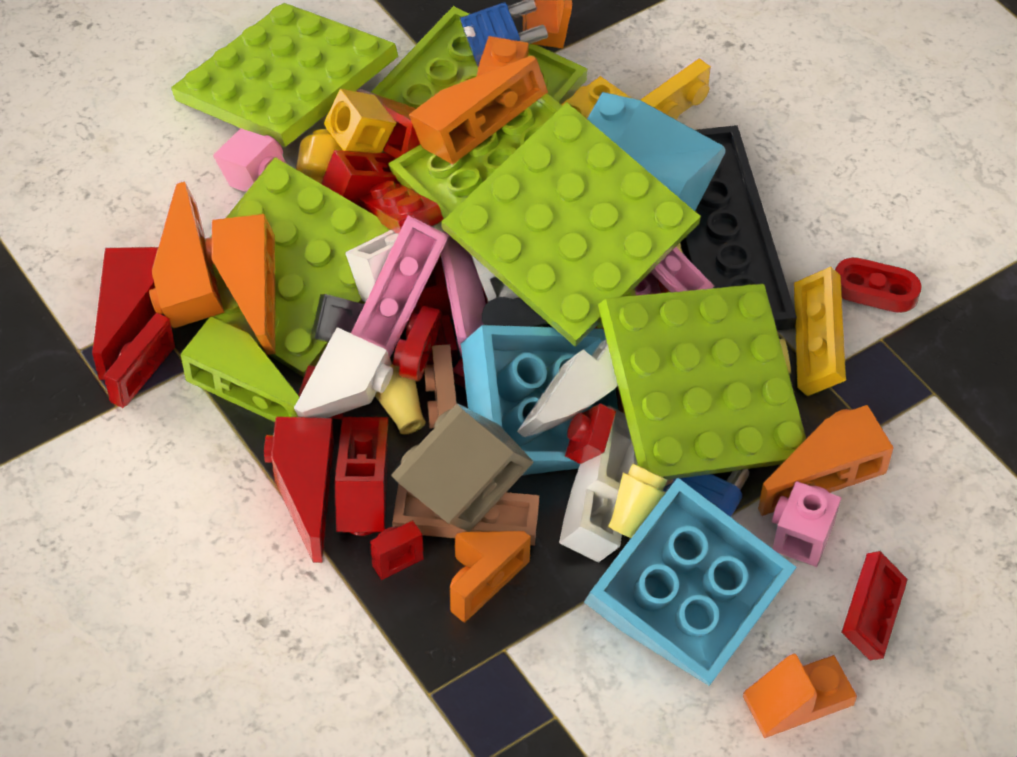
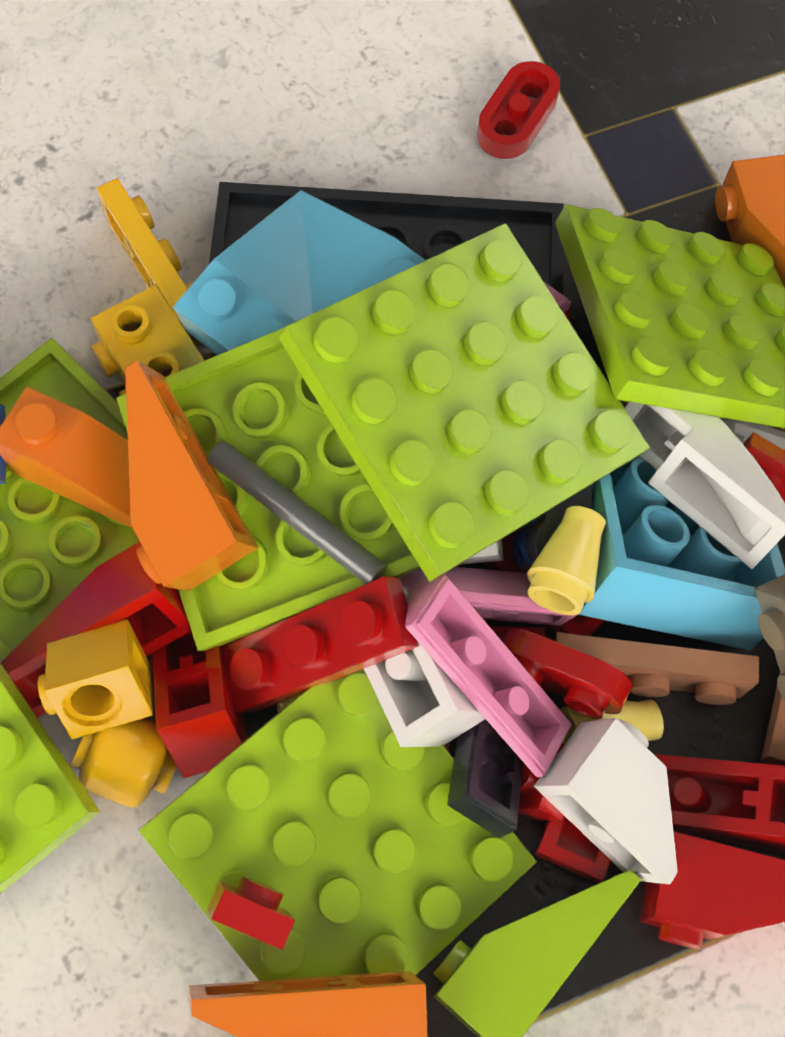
camera: 80 degrees left, 15 degrees up
orange slope [205,214,276,355] -> none
bright pink brick [213,129,286,192] -> none
yellow plate [794,266,846,396] -> none
none -> dark grey bar [207,441,387,584]
none -> red plate [207,876,295,950]
none -> light yellow cone [527,506,606,615]

